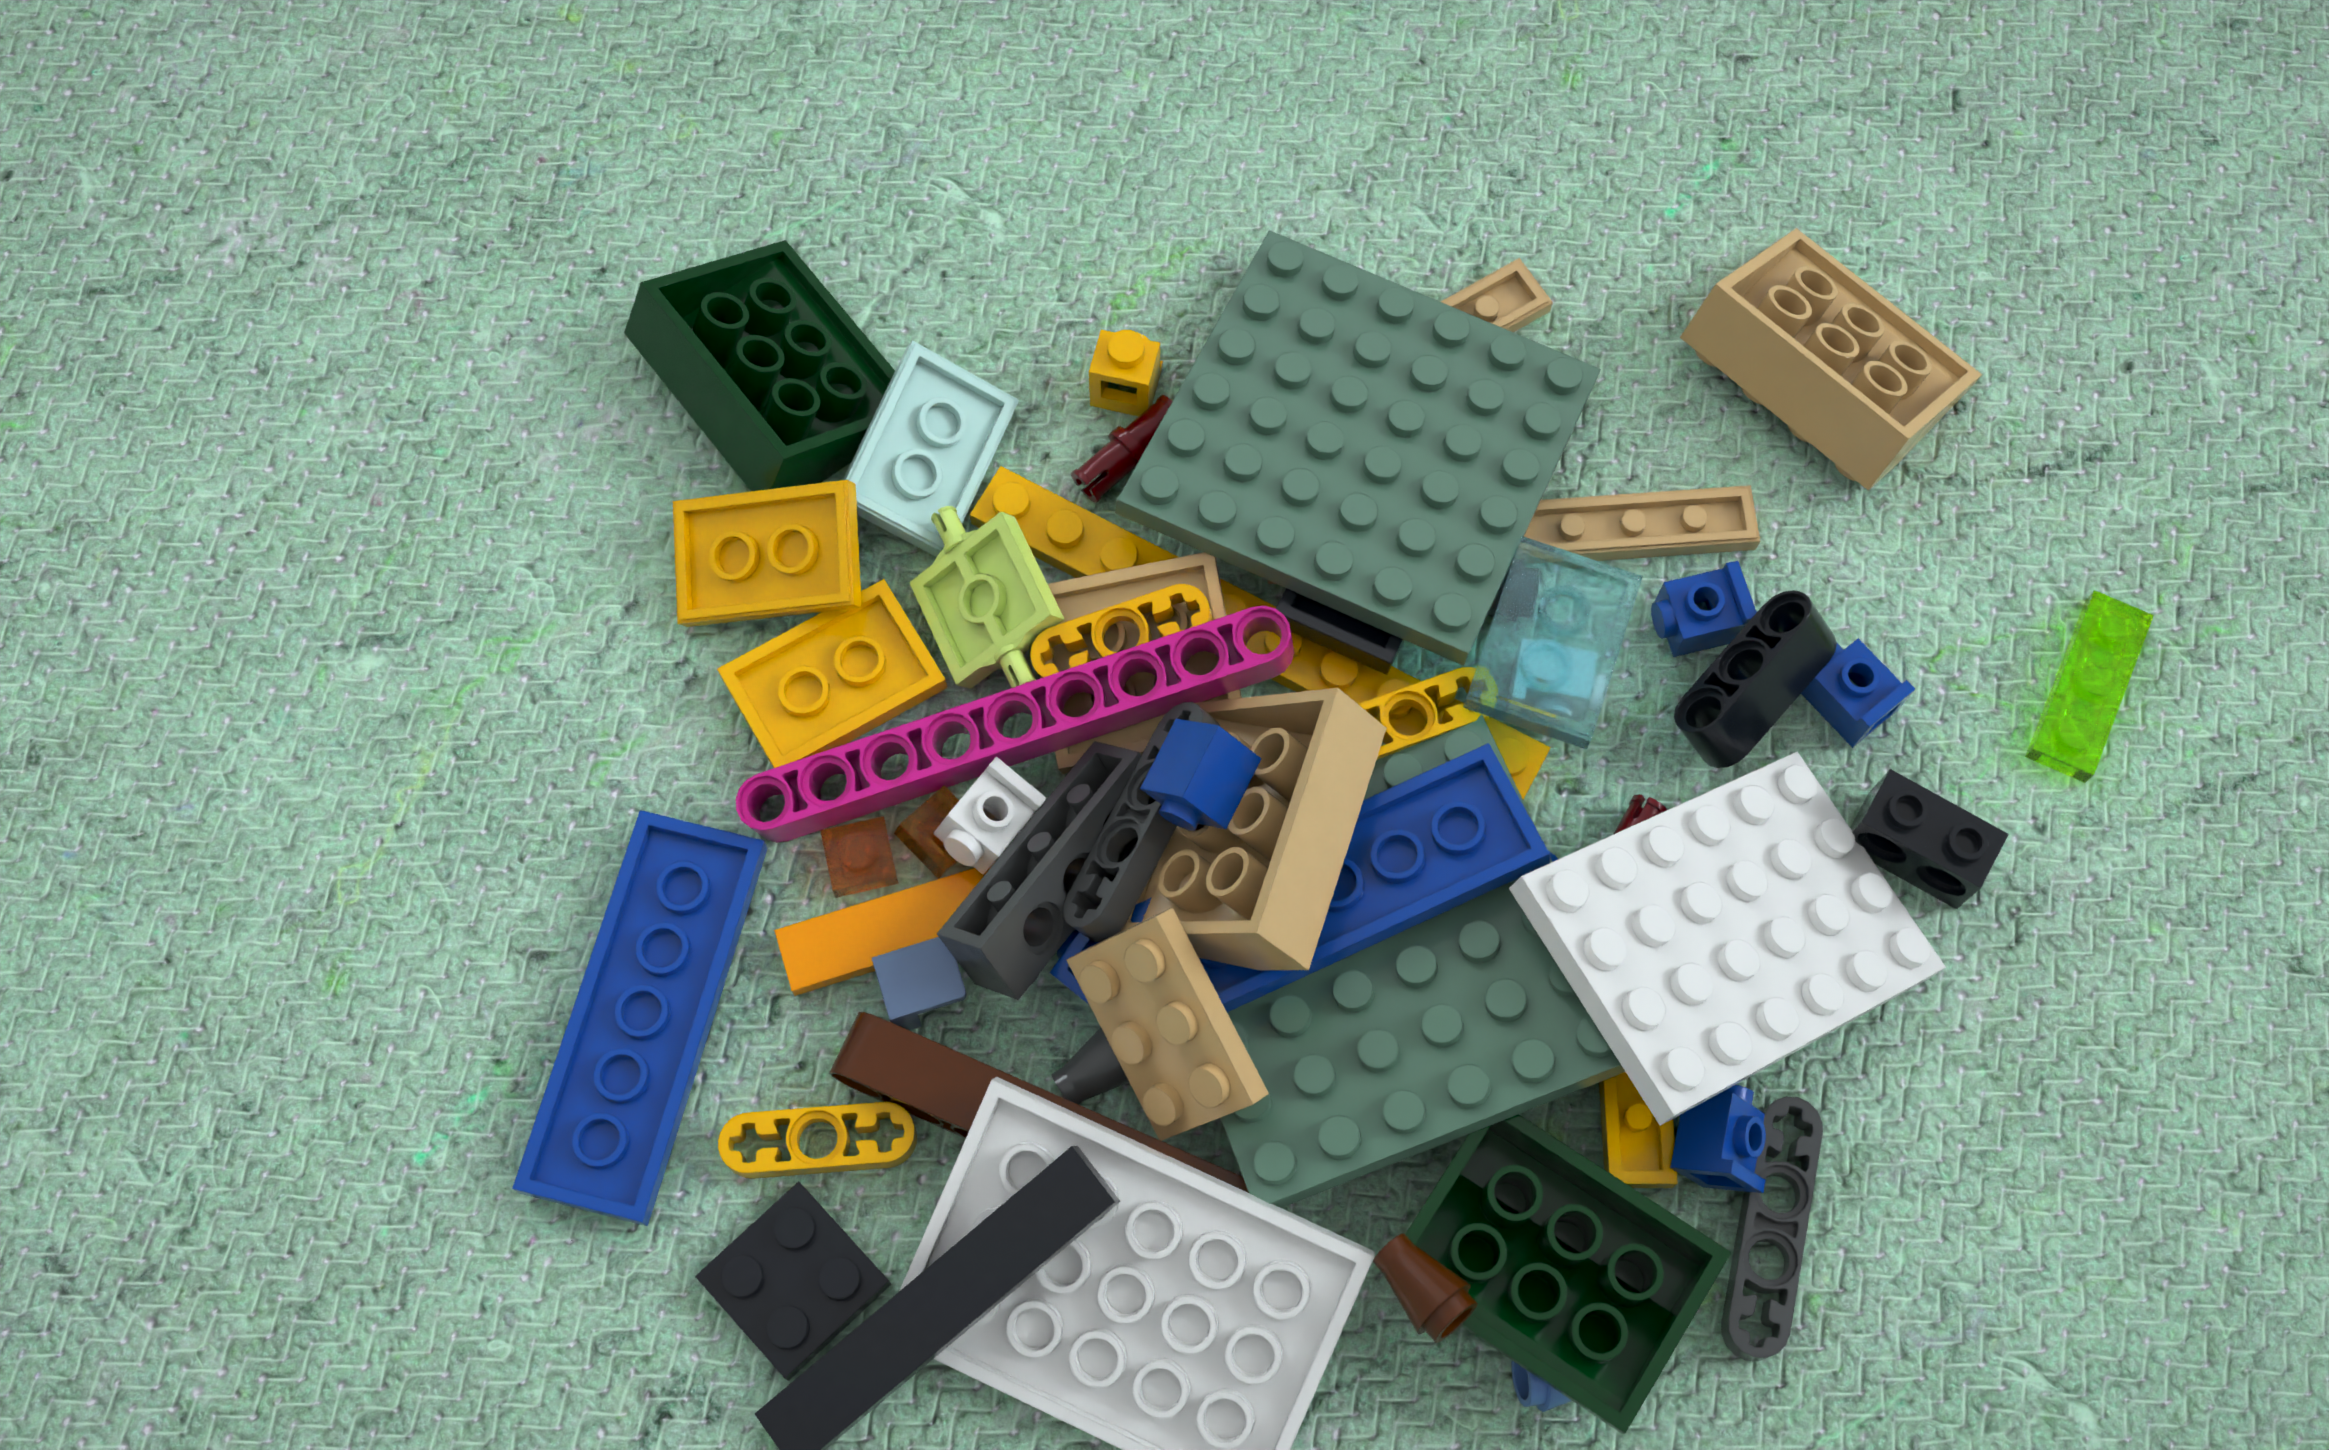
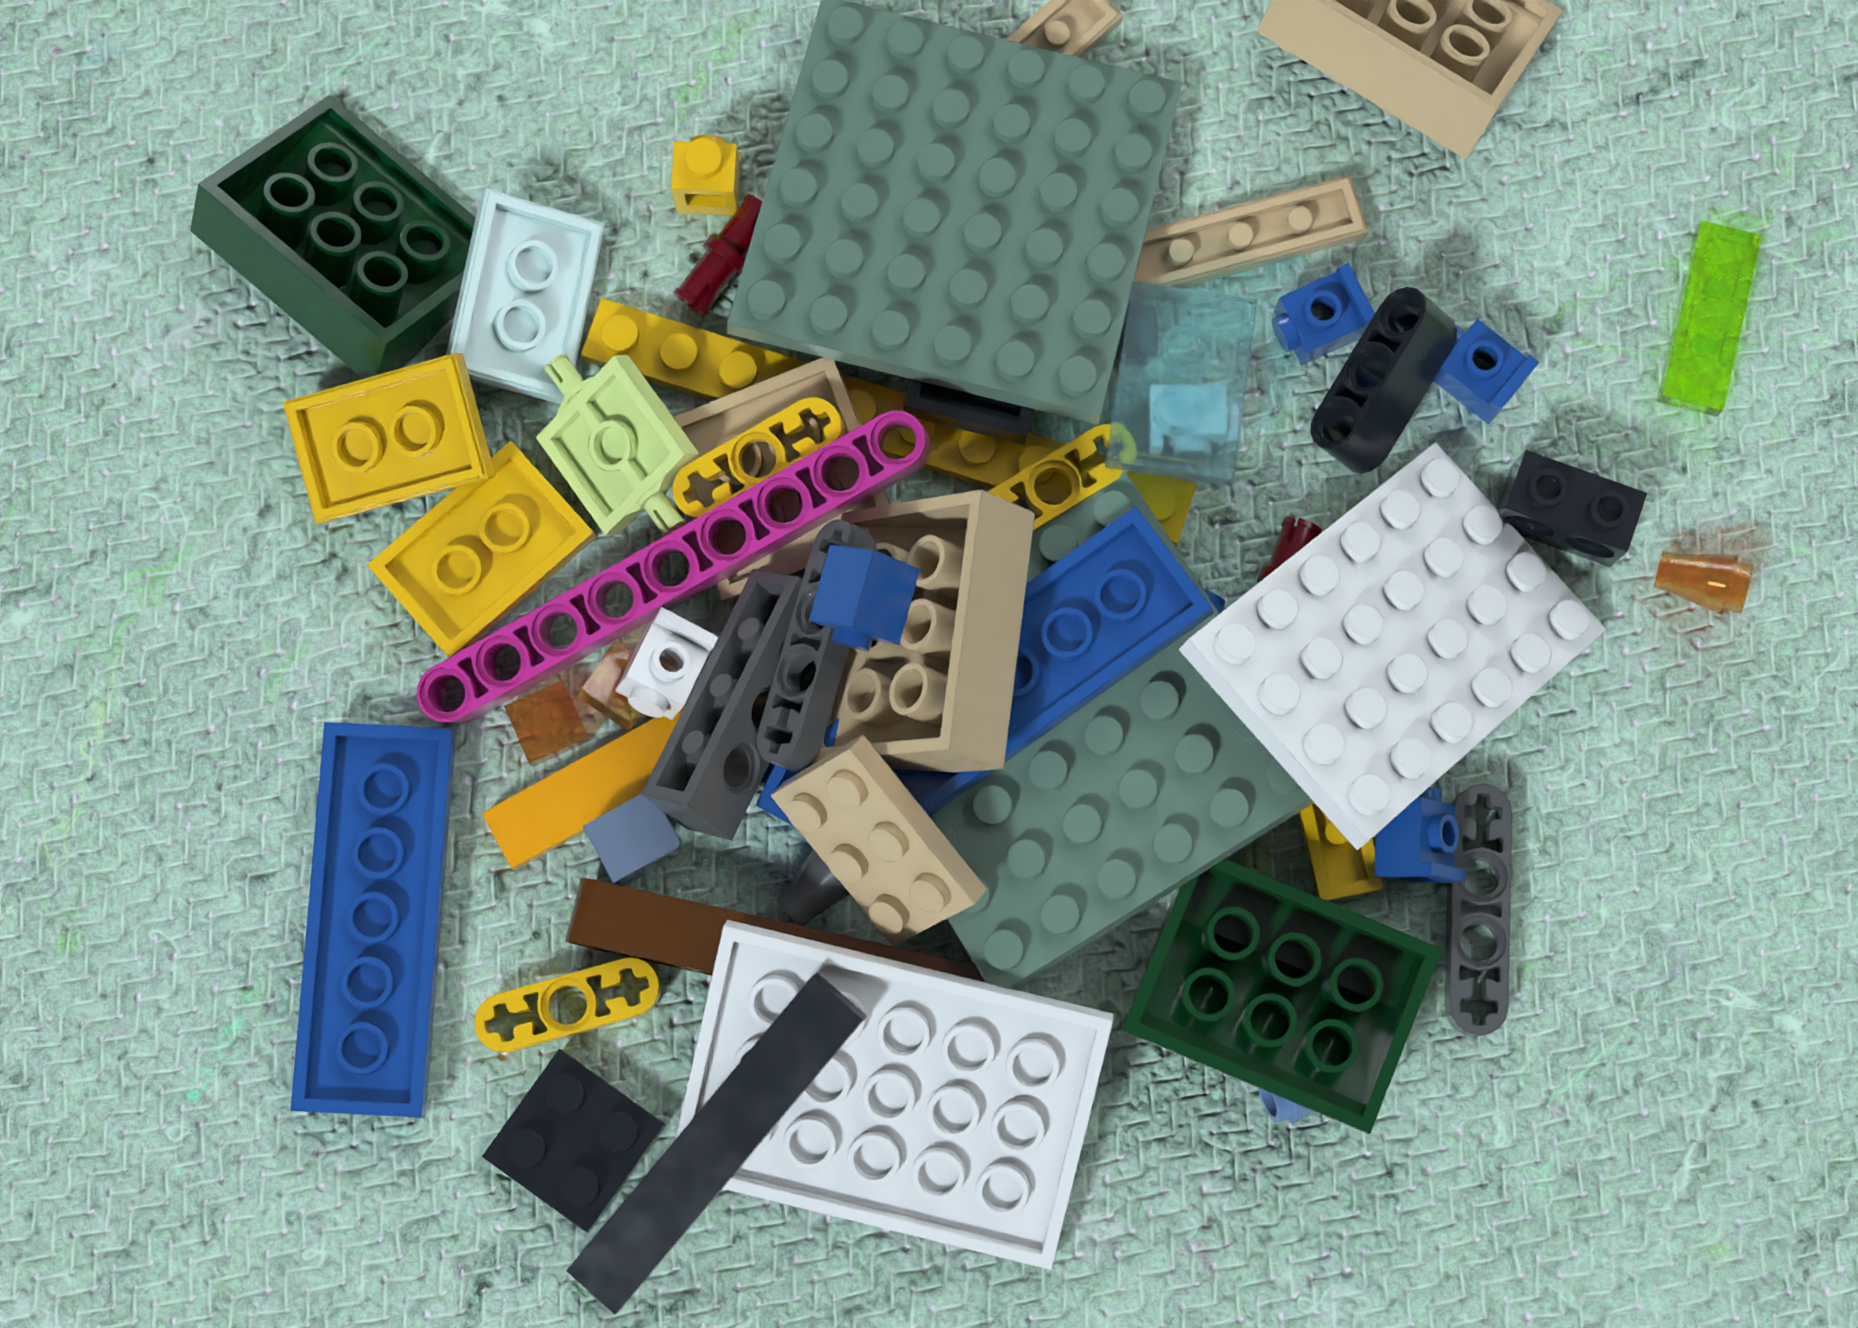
camera: 10 degrees left, 10 degrees up
reddish brown cone [1373,1233,1478,1343] -> none
none -> clear orange cone [1653,551,1753,616]

